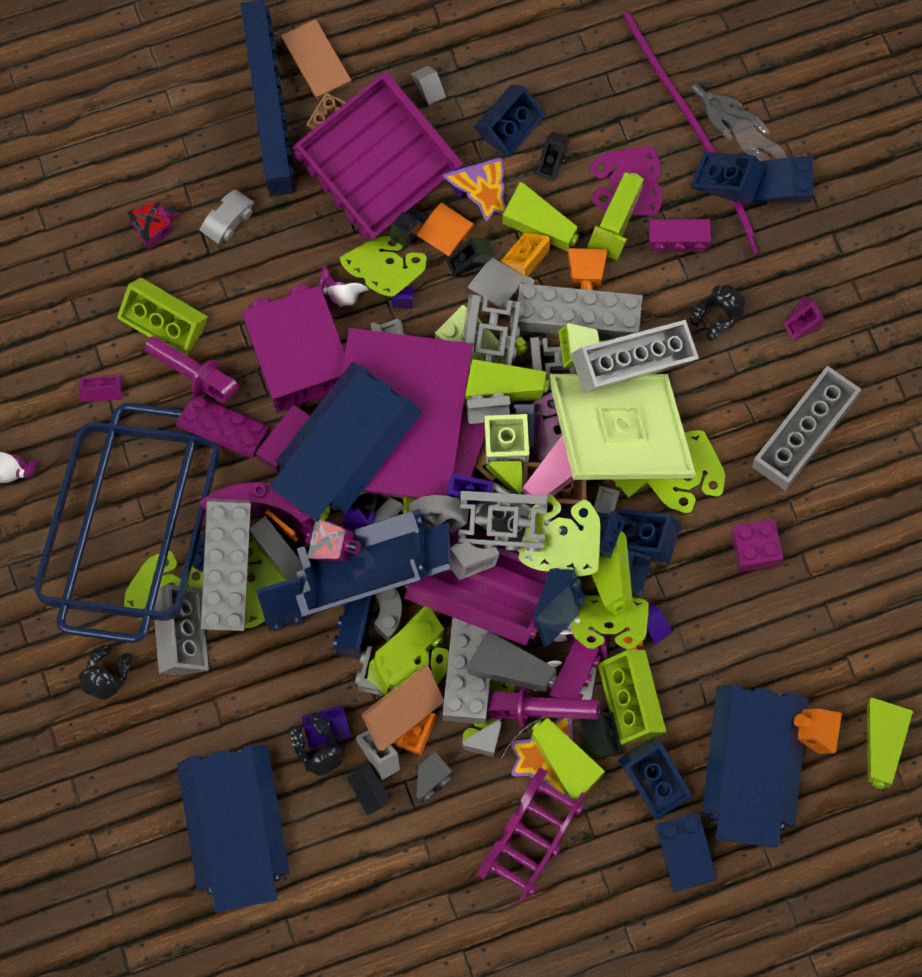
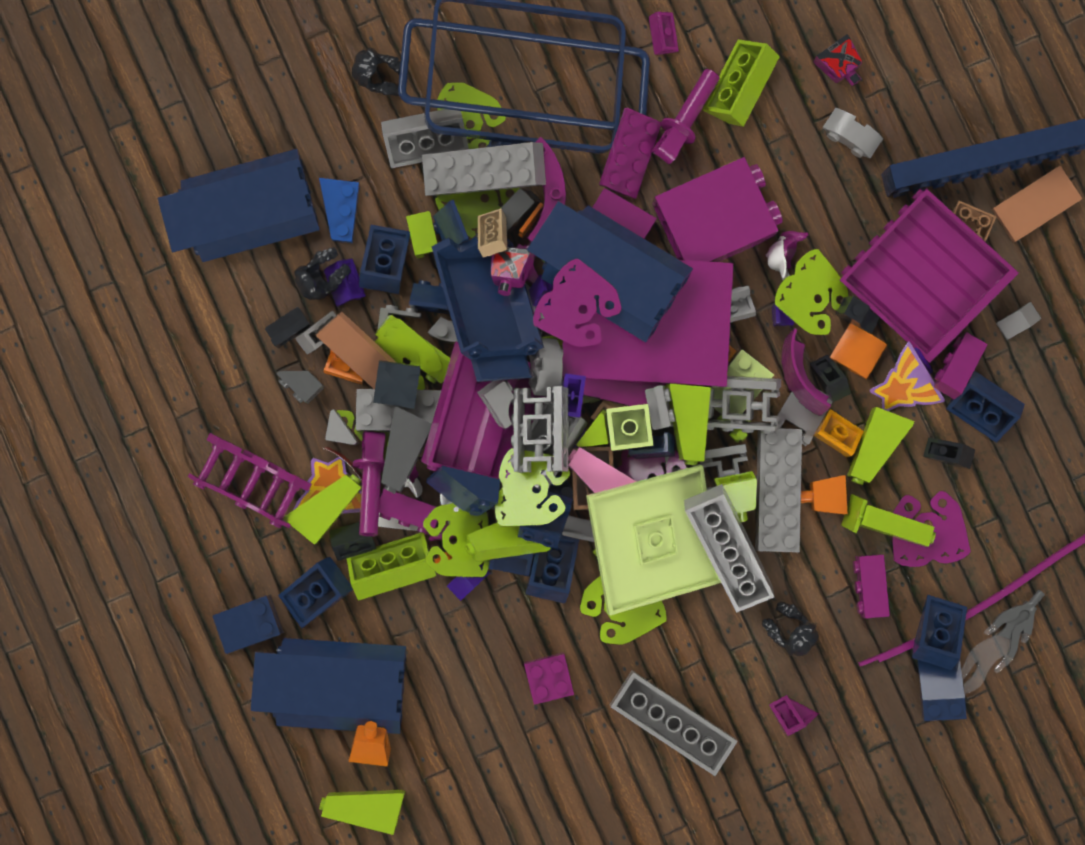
camera: 80 degrees right, 15 degrees up
none -> blue wing [319,178,360,243]
none -> dark blue slope [359,225,410,294]
none -> black brick [373,360,420,409]
none -> lime panel [406,211,437,259]
none -> tan piece [478,208,507,257]
none -> magenta piece [533,259,621,347]
none -> magenta panel [781,328,831,416]
none -> magenta brick [934,332,988,399]

